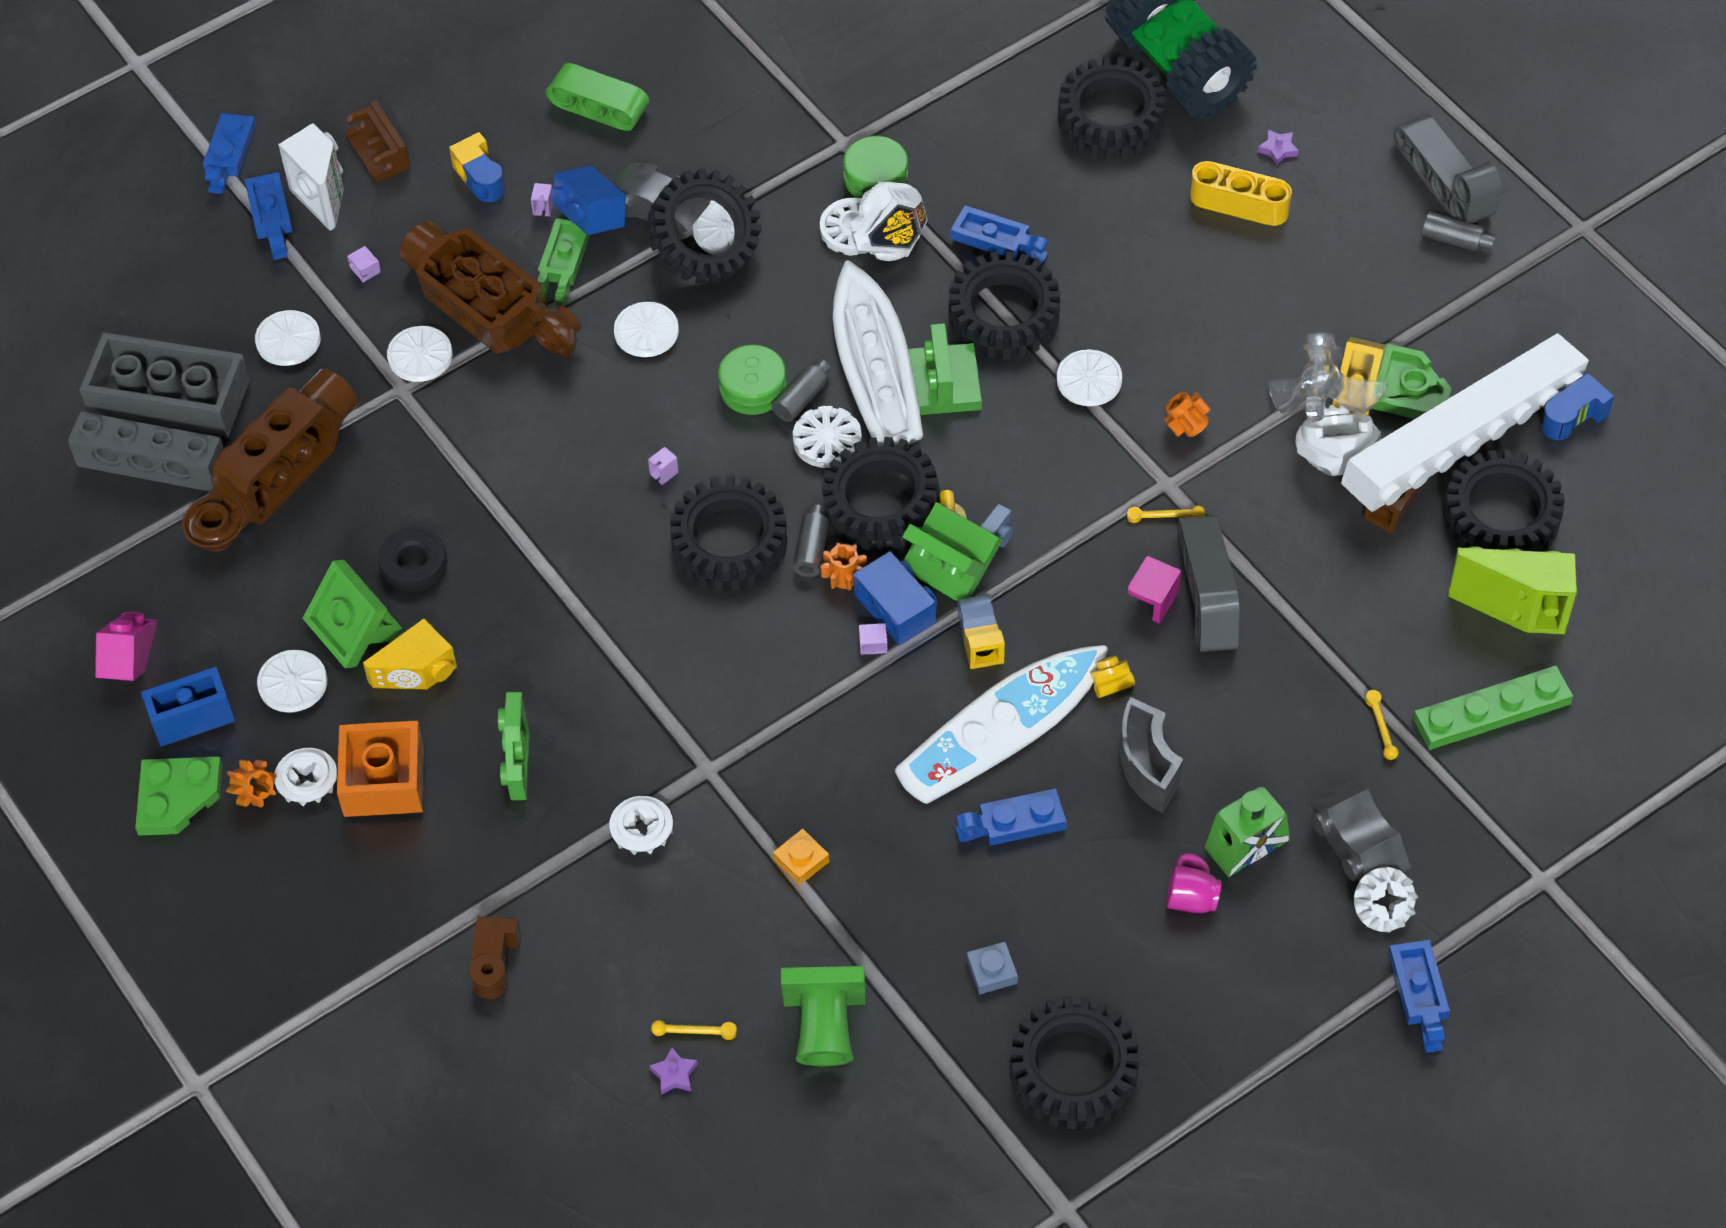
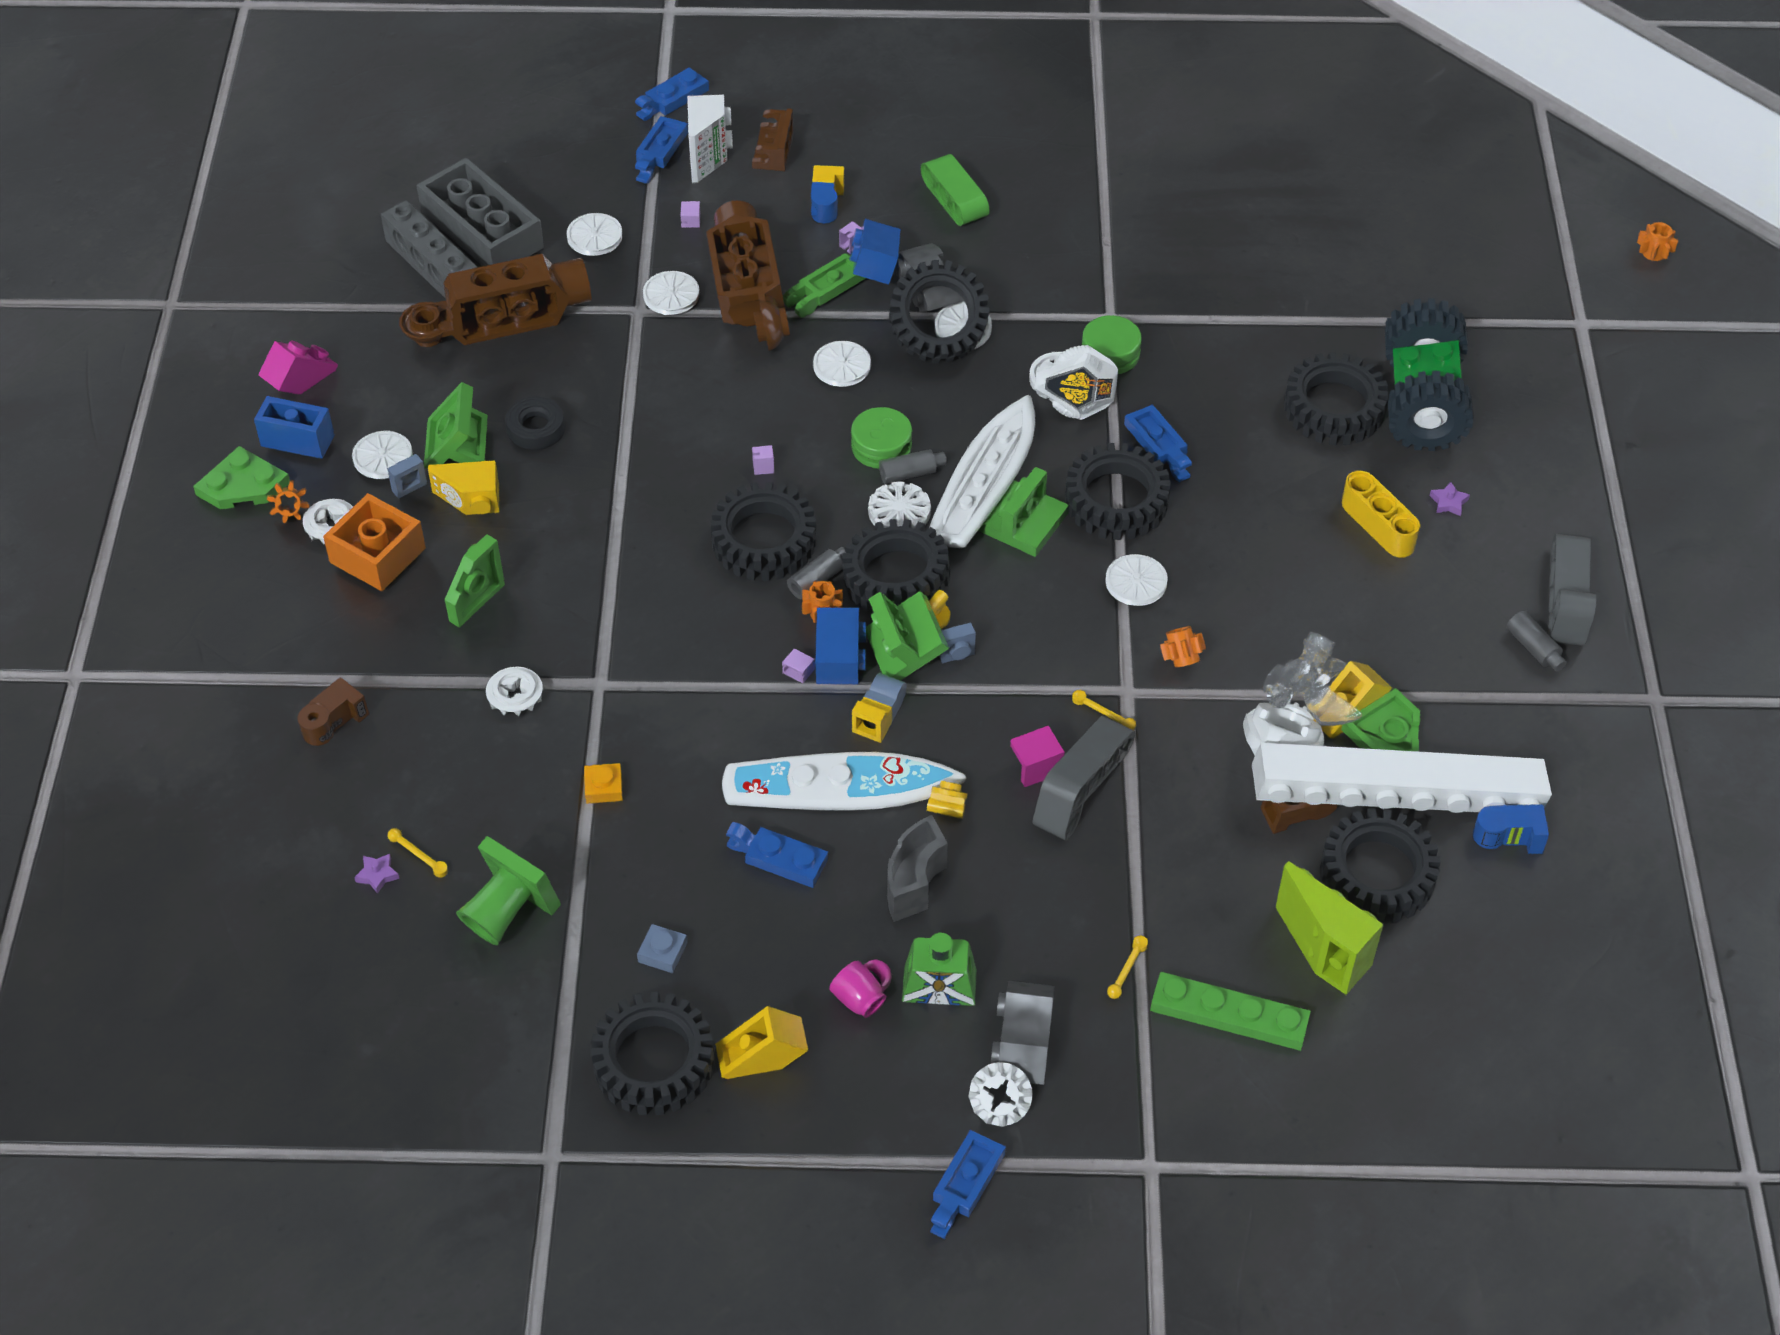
camera: 35 degrees right, 5 degrees down
none -> sand blue plate [387,454,427,499]
none -> yellow slope [715,1006,808,1079]

